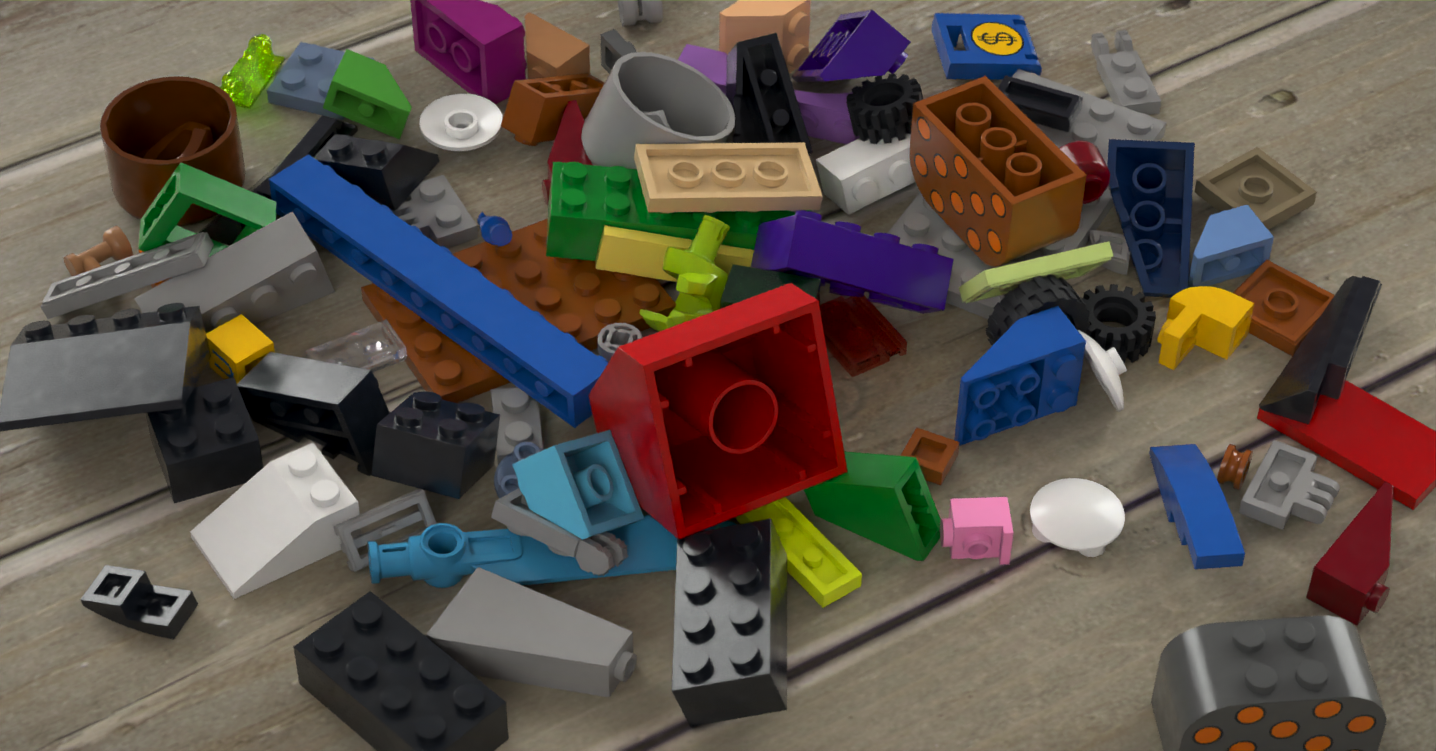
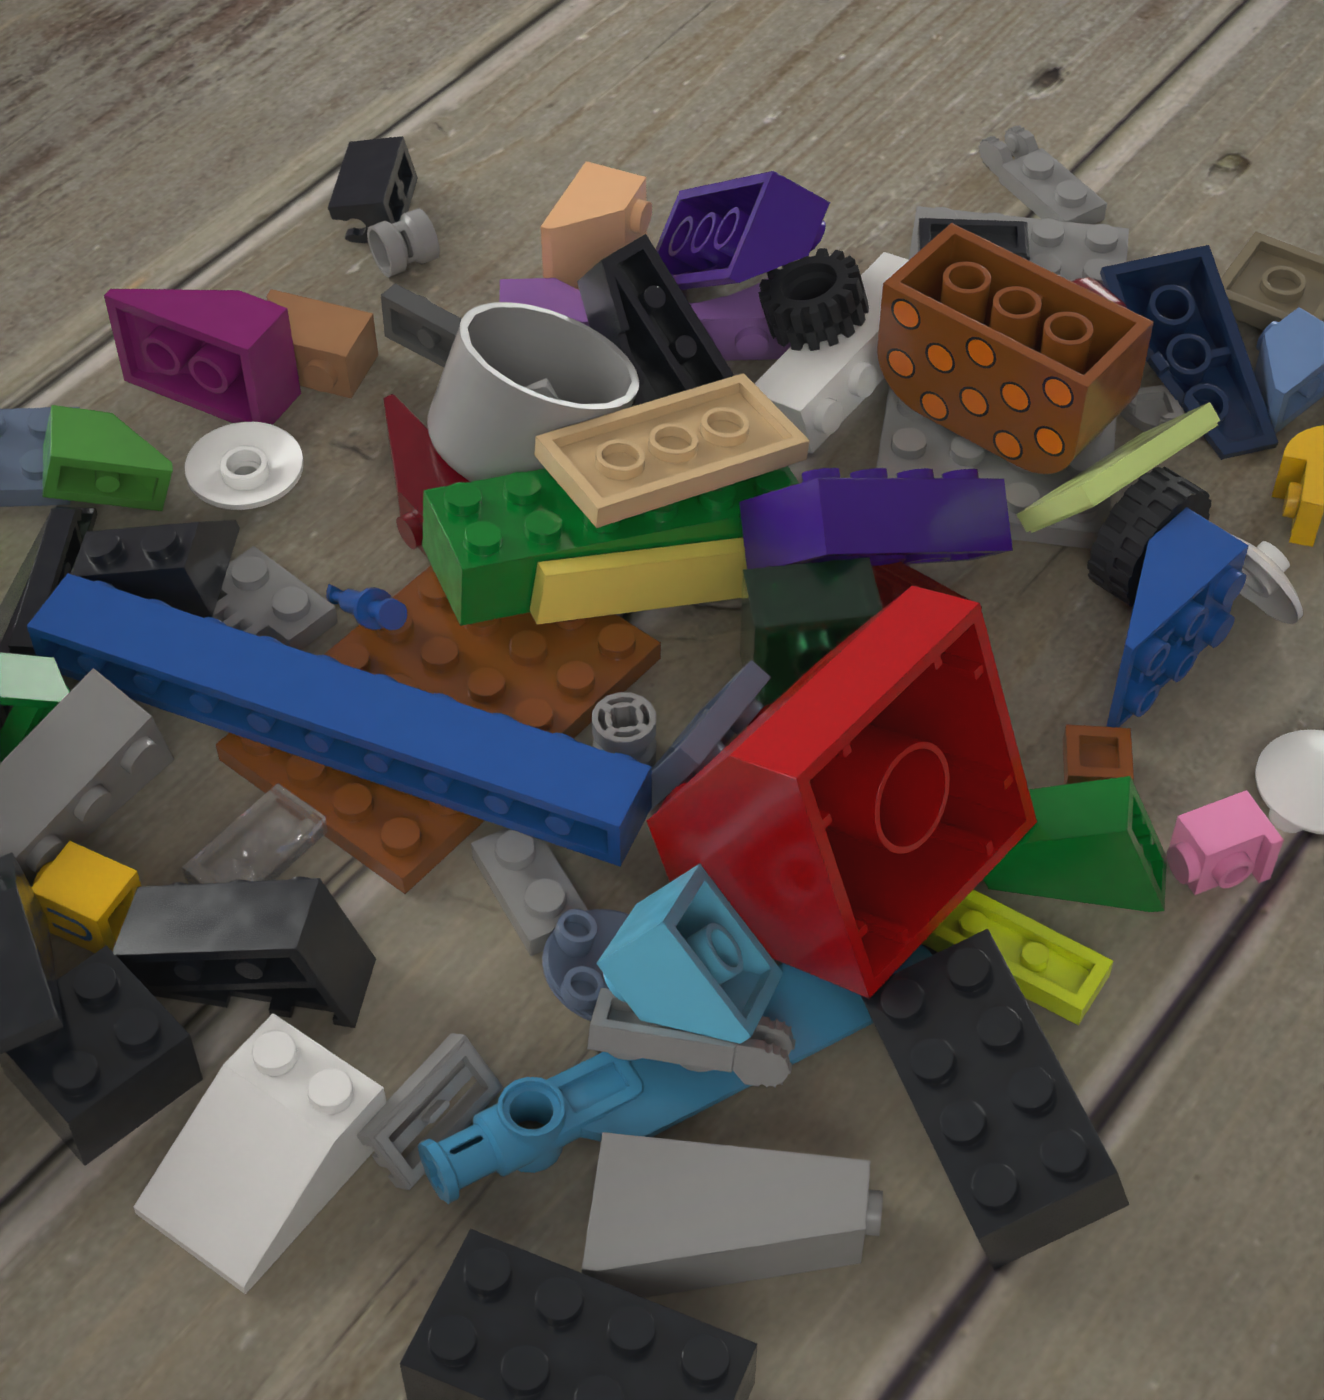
camera: 20 degrees left, 5 degrees up
black slope [80,565,198,640] -> none
black brick [372,391,500,499] -> none
dark orange slope [501,73,605,146] -> none
lime piece [639,215,730,332] -> none
blue container [931,13,1042,80] -> none
black tyre [1080,284,1156,365] -> none

